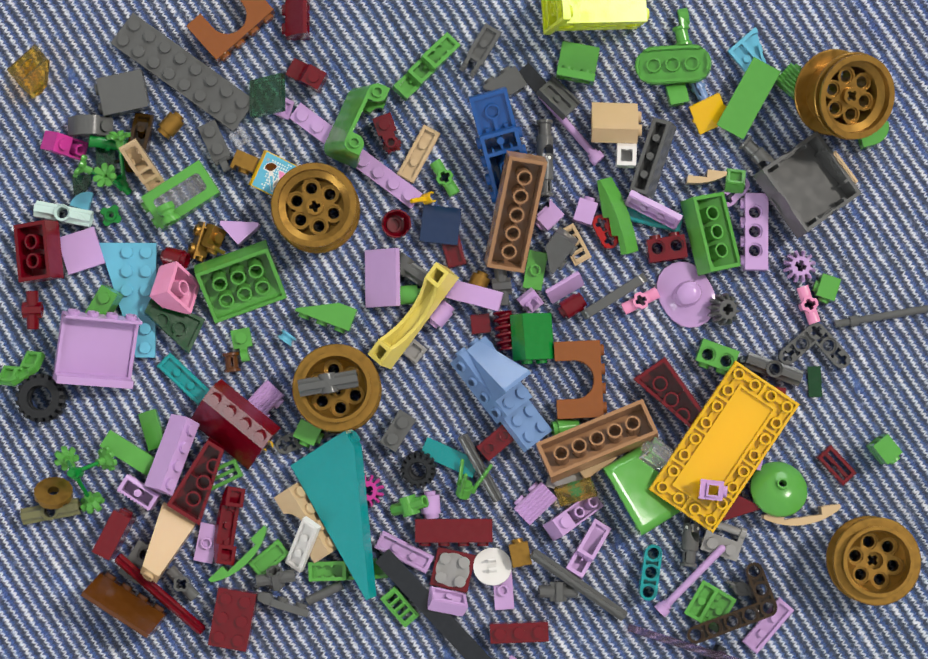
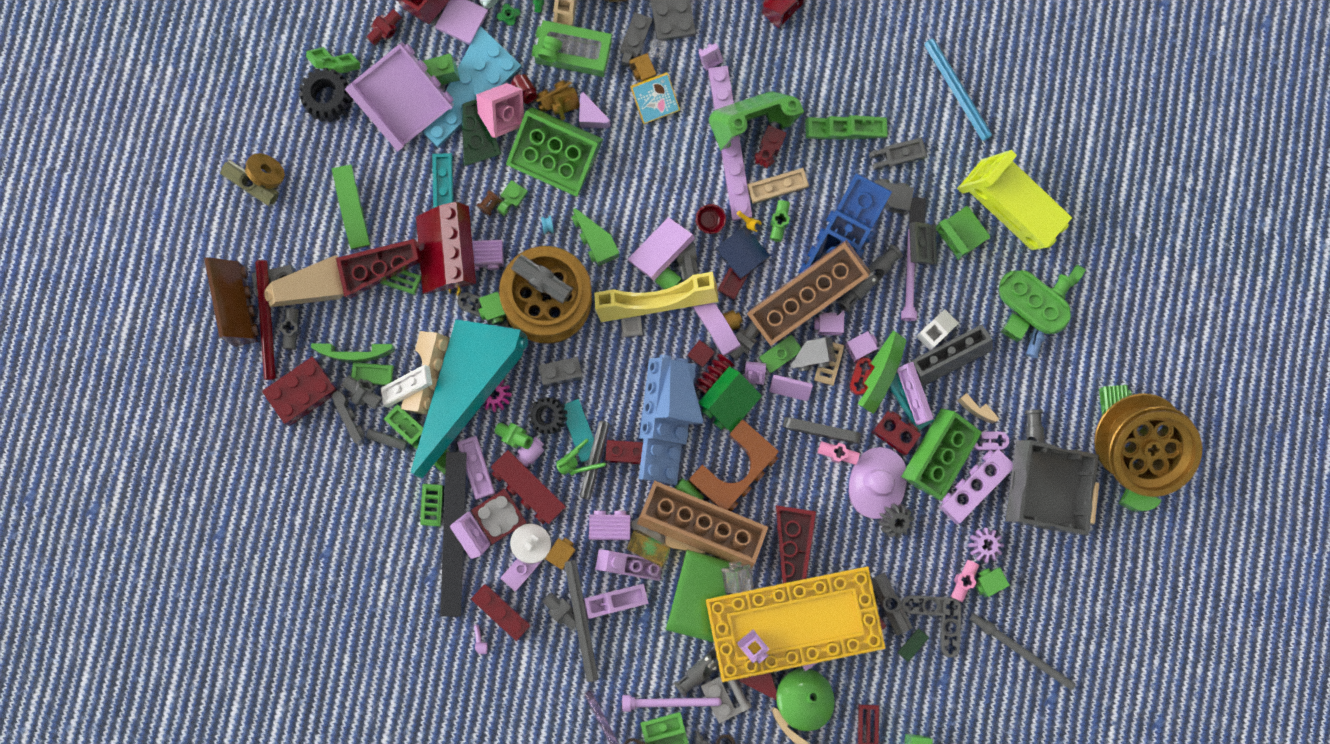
camera: 40 degrees right, 5 degrees down
bright green plant [54,446,117,514] -> none
dark red brick [92,507,137,560] -> none
lavender brick [117,474,162,511] -> none
bright green slope [138,409,164,451] -> none
lavender brick [144,414,199,496] -> none
lavender plate [193,522,216,564] -> none
dark red slope [214,486,246,566] -> none
clear green tile [250,73,286,118] -> none
pearl gold wheel [271,163,360,253] -> none
dark red arch [285,58,328,93] -> none
lavender brick [427,300,454,329] -> none
dark red brick [557,293,587,319] -> none
tan brick [591,102,642,144] -> none
teal beam [638,544,662,601] -> none
yellow piece [689,92,727,135] -> none
bright green brick [694,338,740,376] -> none
bright green brick [717,57,781,140] -> none
bright green slope [724,168,746,194] -> none
medium azure wing [727,27,766,72] -> none

